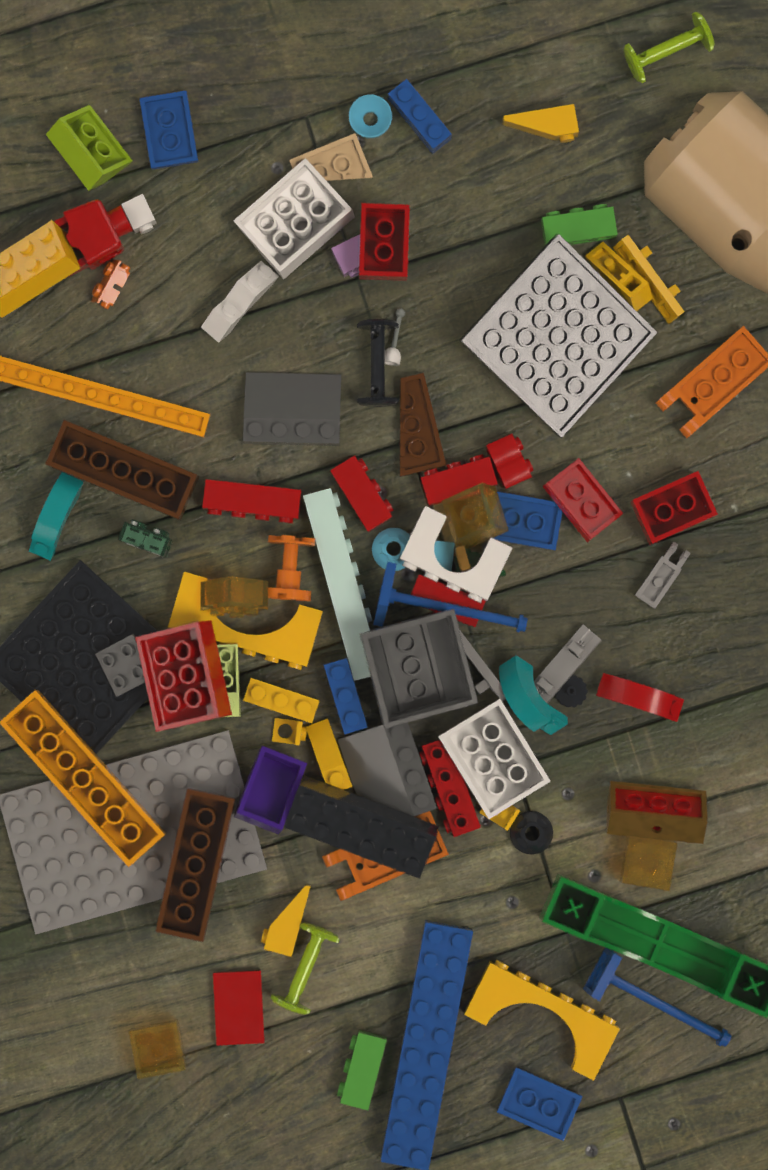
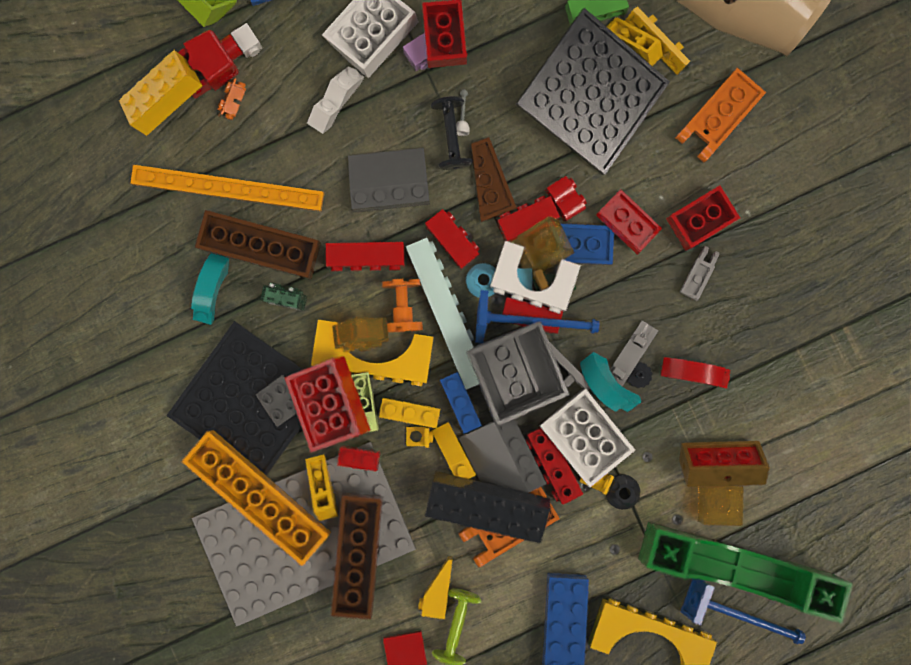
camera: 10 degrees left, 0 degrees up
dark purple piece [234,746,307,834] -> none
none -> yellow slope [305,454,339,521]
none -> red brick [337,445,381,472]

